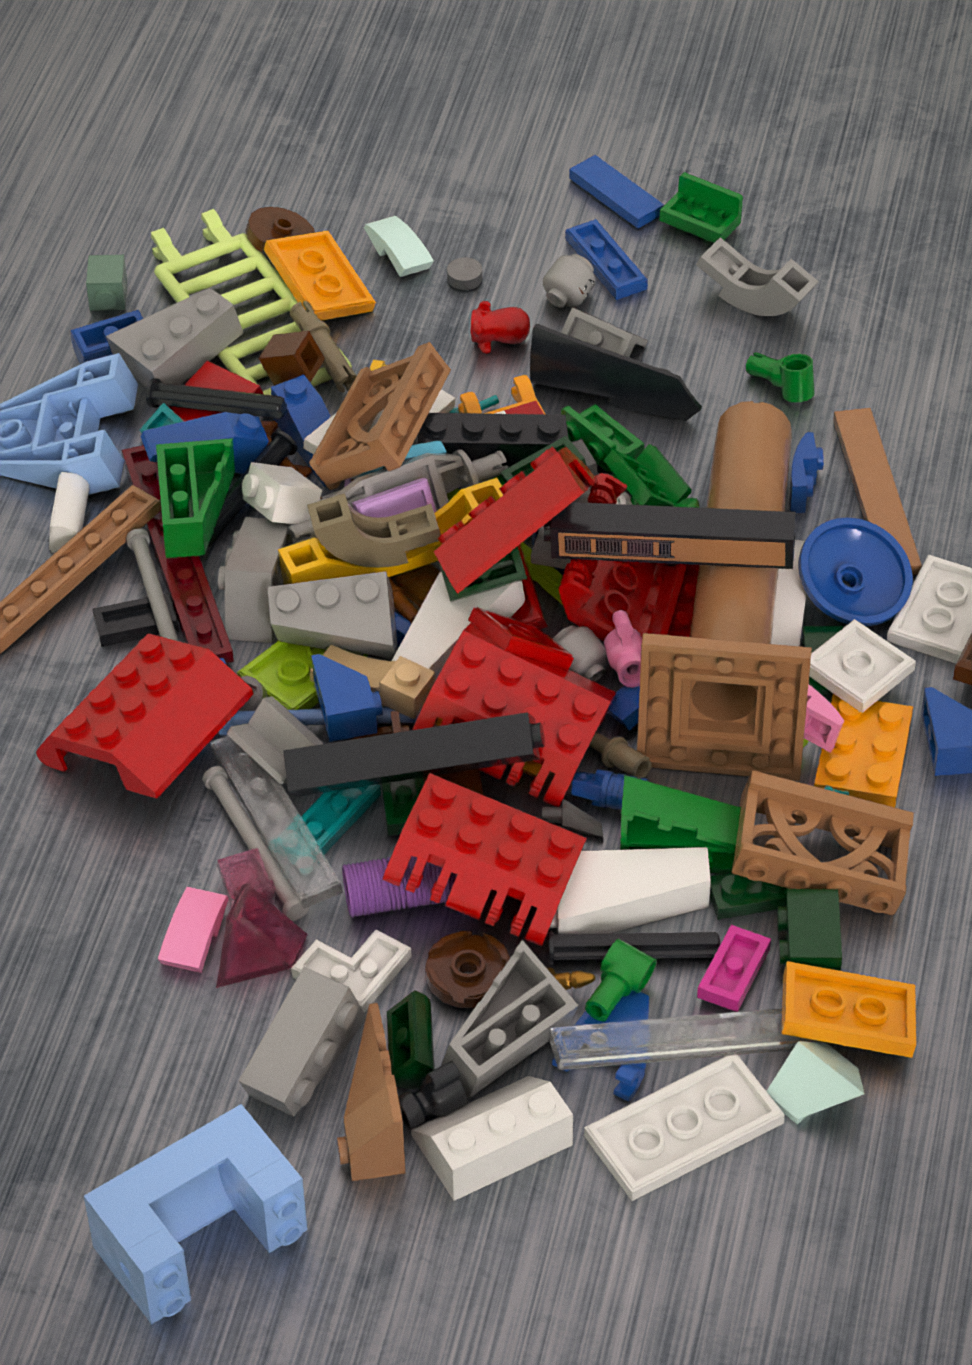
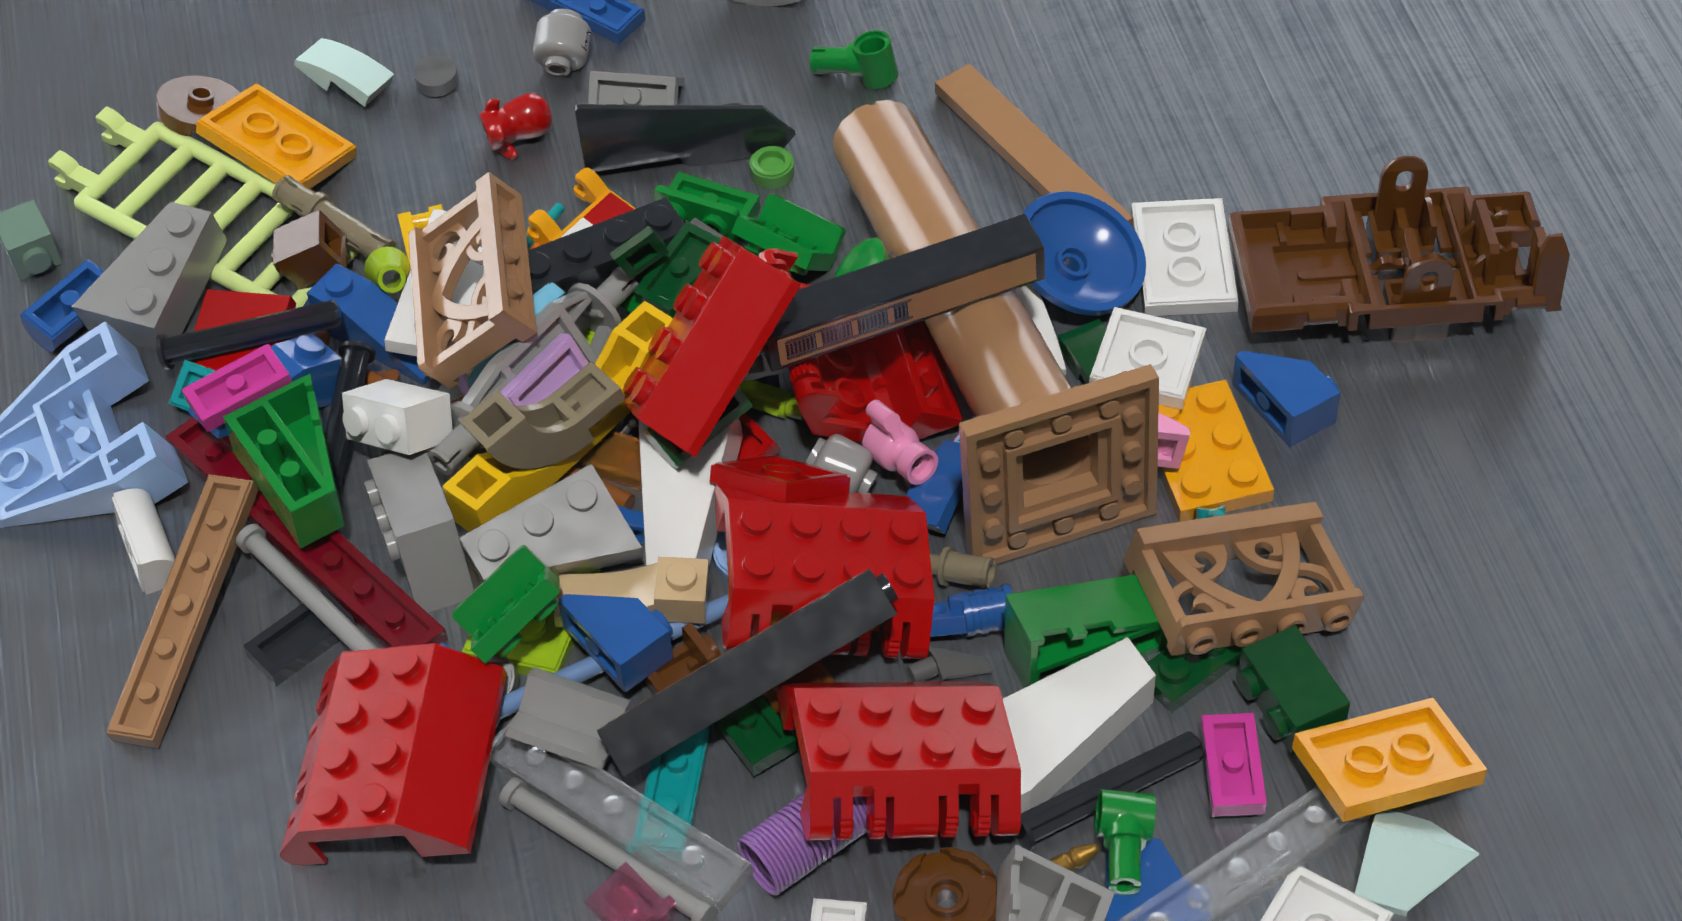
camera: 25 degrees left, 5 degrees up
blue slope [789,432,824,513] -> none
none -> dark pink plate [181,344,292,432]
none -> lime cone [364,247,410,293]
none -> green bracket [452,545,560,664]
none -> dark green slope [610,226,669,284]
none -> bright green tile [749,146,795,189]

